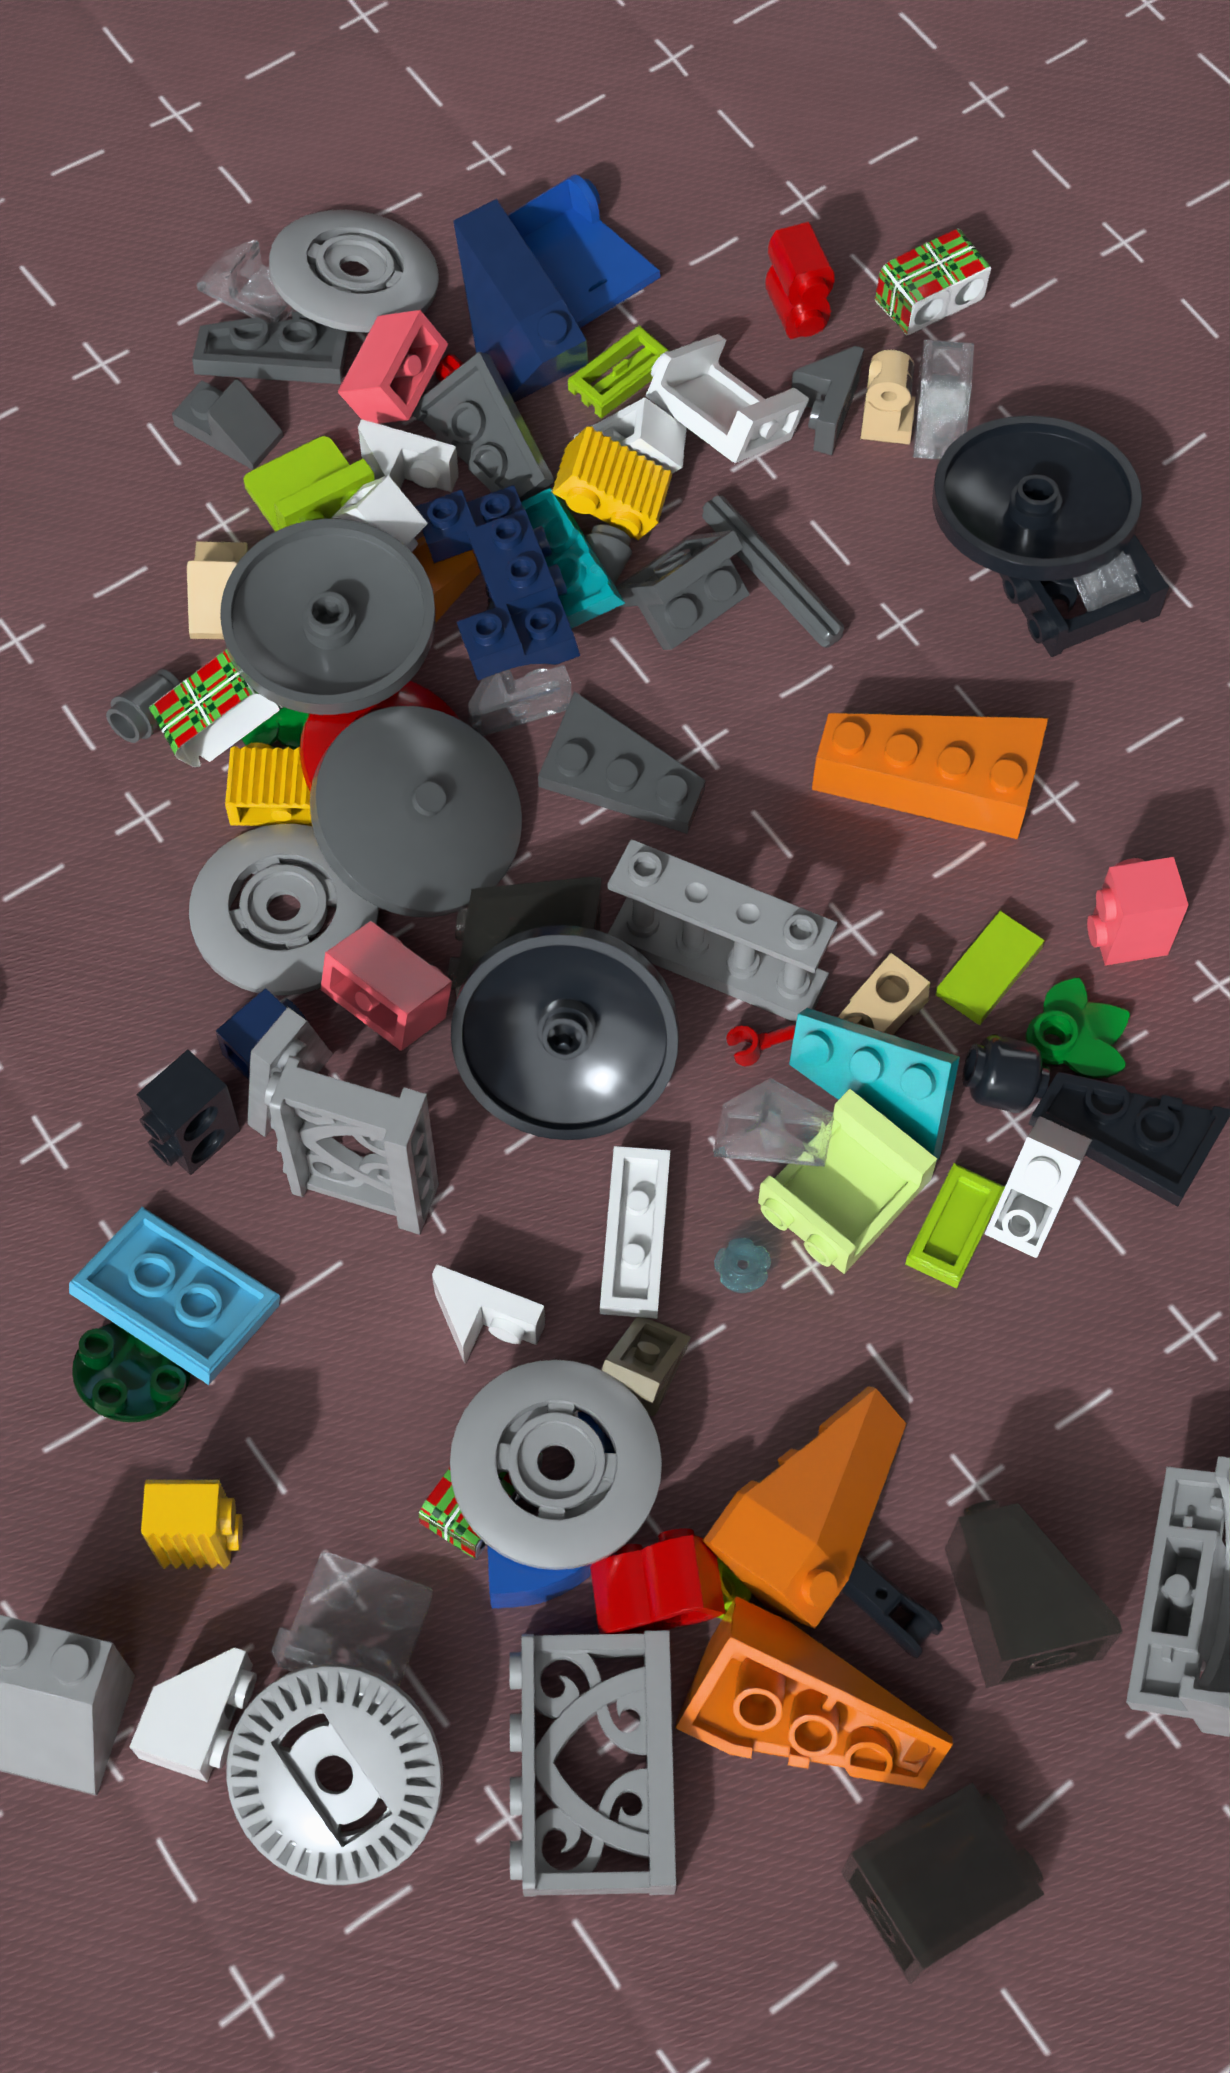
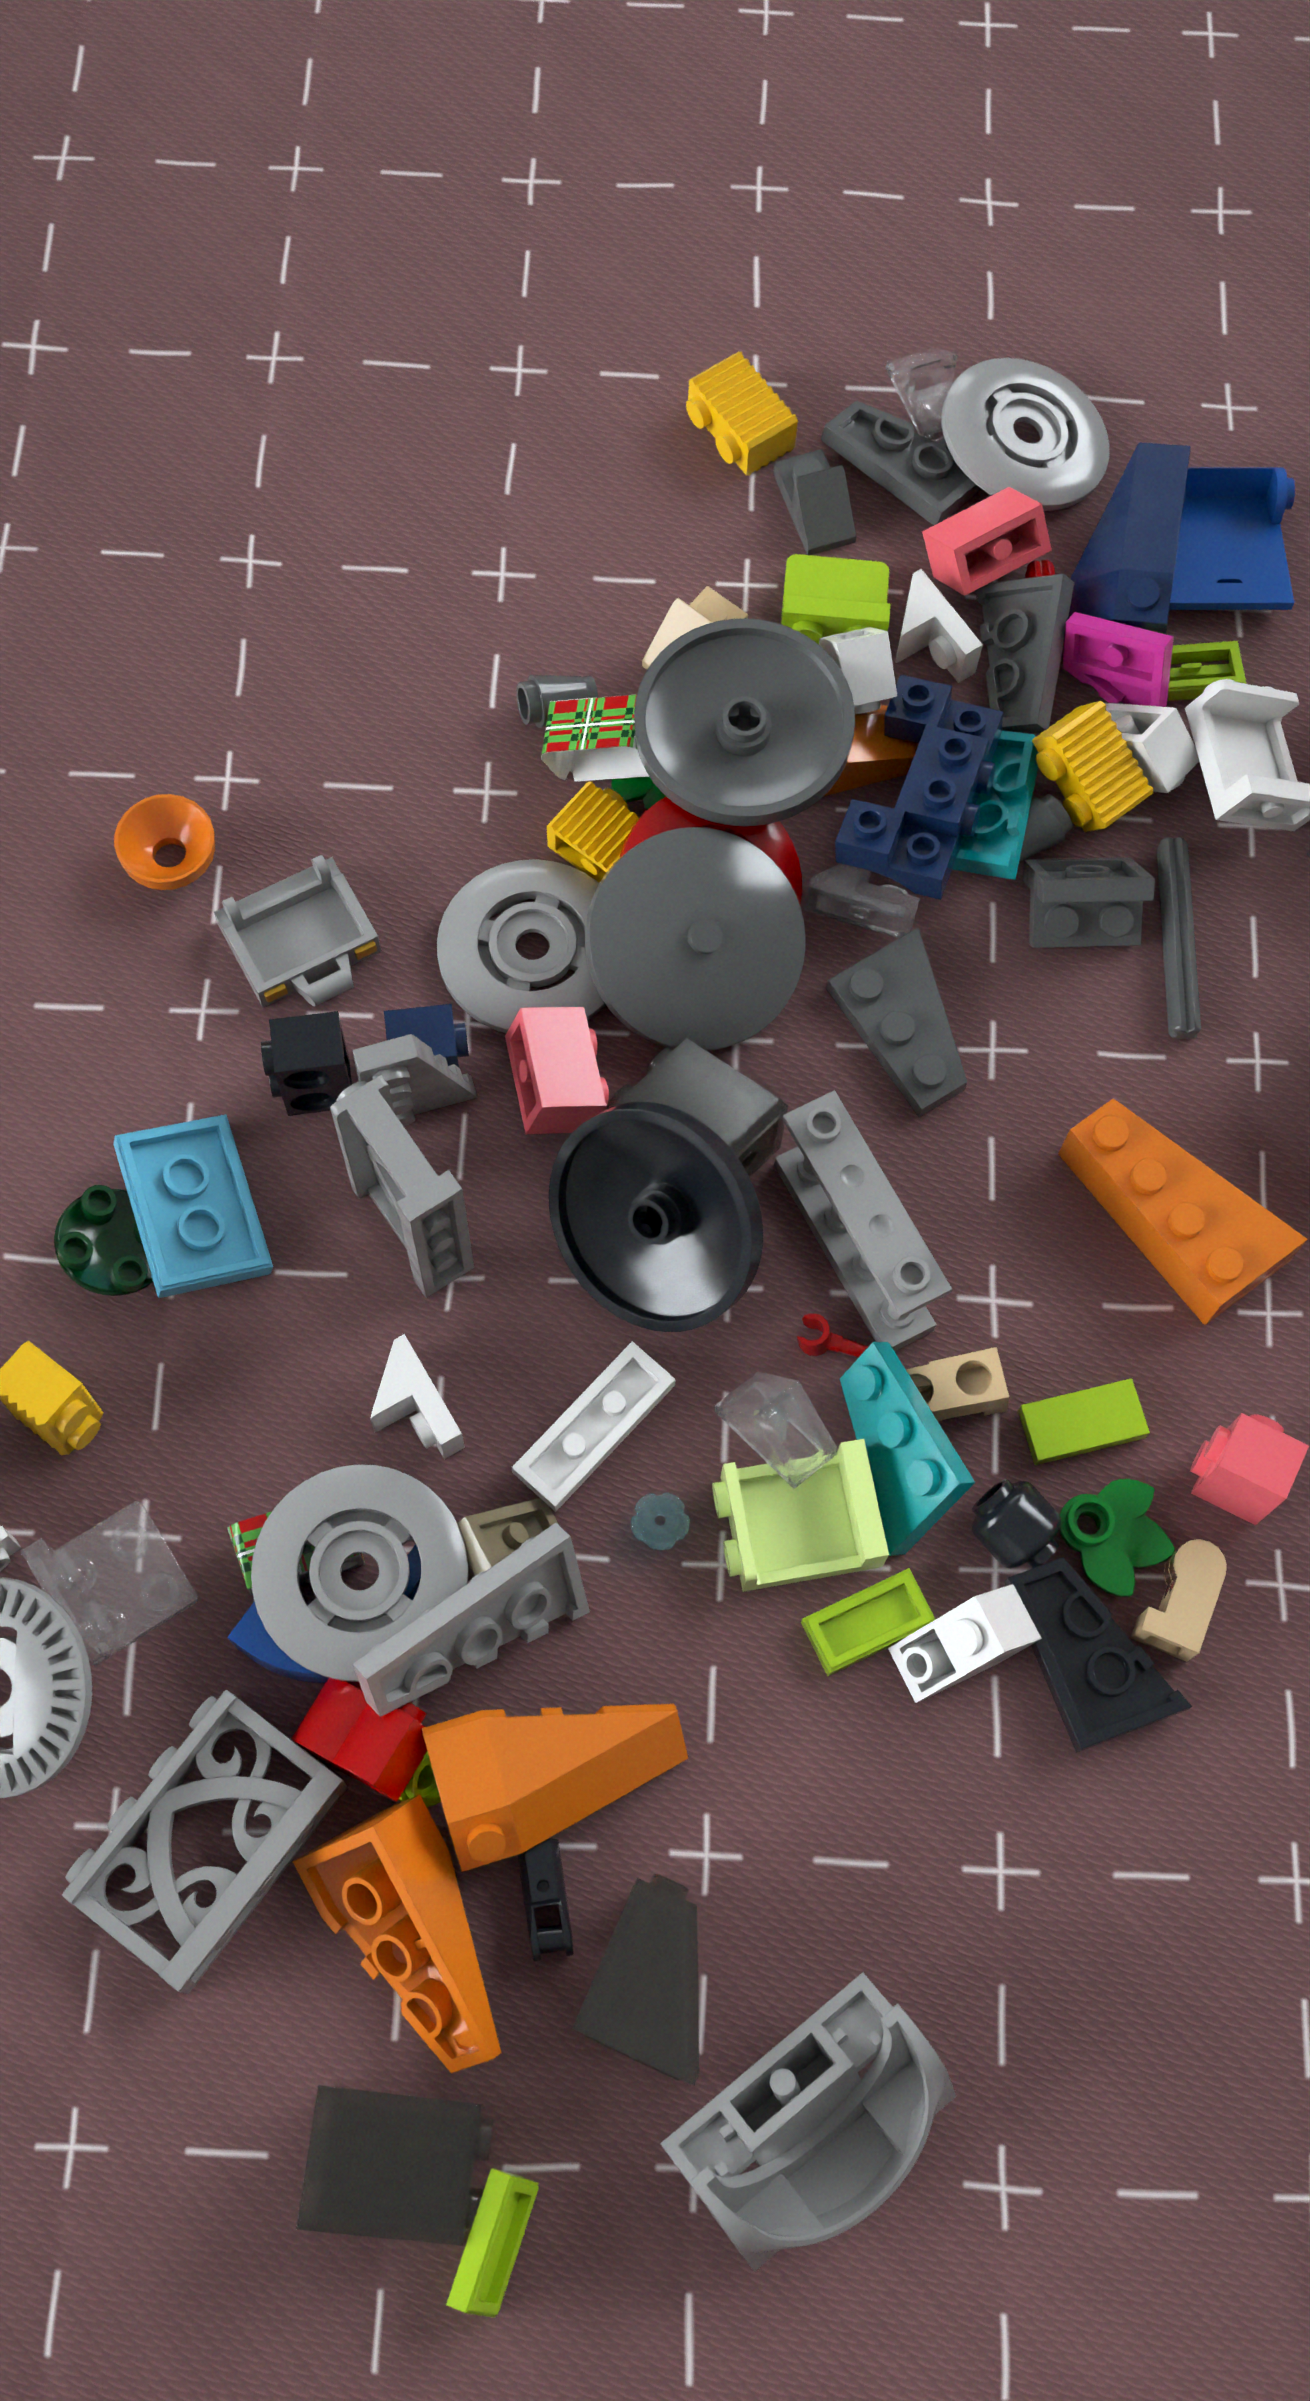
camera: 35 degrees right, 5 degrees up
none -> light grey piece [214,855,381,1008]
none -> light grey wing [353,1523,590,1717]
none -> lime tile [446,2168,539,2318]
none -> yellow brick [686,352,798,476]
none -> dark pink wing [1063,612,1174,707]
none -> tan leg [1130,1539,1227,1662]

